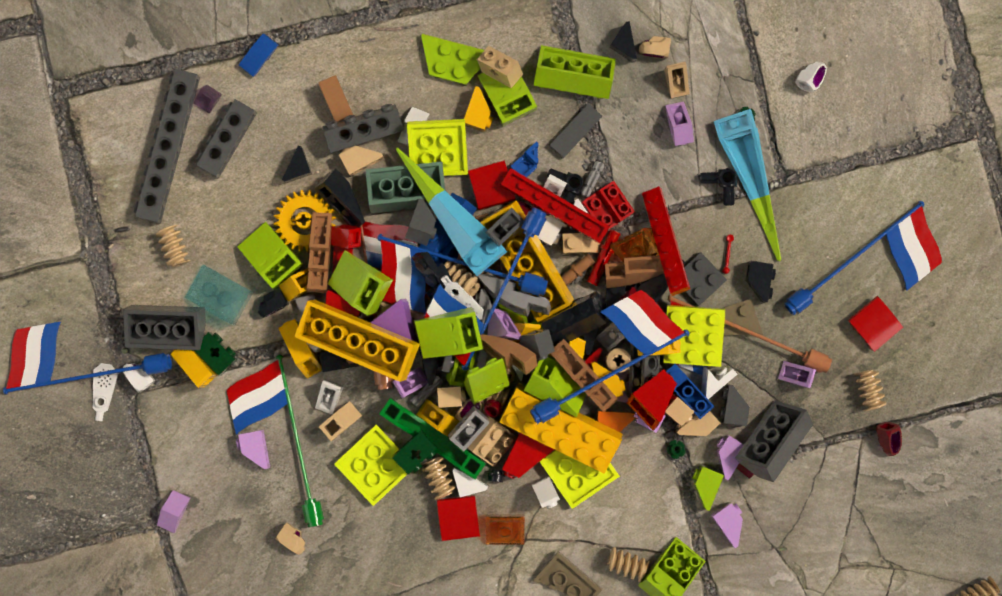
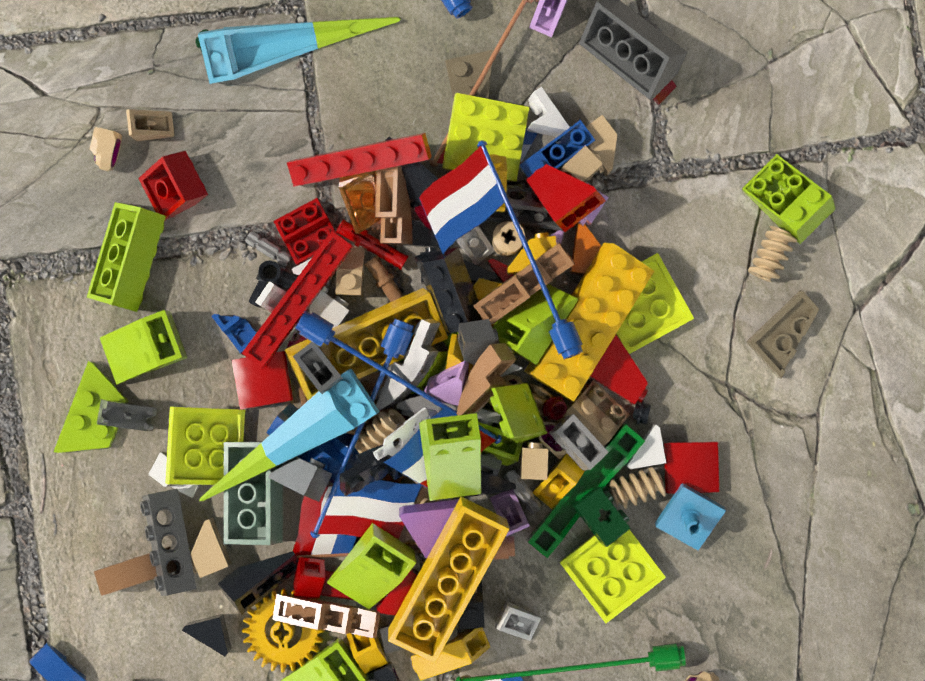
camera: 85 degrees left, 0 degrees up
tan slope [319,401,362,441] -> none
yellow slope [464,86,493,132] -> none
tan brick [477,46,523,88] -> none
clear orange slope [486,514,525,545] -> none
white slope [532,476,560,509] -> none
dark grey tile [550,103,602,159] -> none
black slope [610,21,637,62] -> none
lavender slope [665,101,694,146] -> none
dark green plate [667,440,686,459] -> none
dark grey plate [684,252,727,306] -> none
lime slope [692,465,724,511] -> none
black axle [700,168,738,206] -> none
lavender slope [711,502,743,548] -> none
lavender slope [717,435,744,481] -> none
dark grey slope [719,384,750,426] -> none
red hinge [722,234,734,274] -> none
black slope [745,261,776,303] -> none
none -> dark grey hinge [97,399,157,431]
none -> red slope [138,150,208,221]
none -> dark azure tile [655,483,726,550]

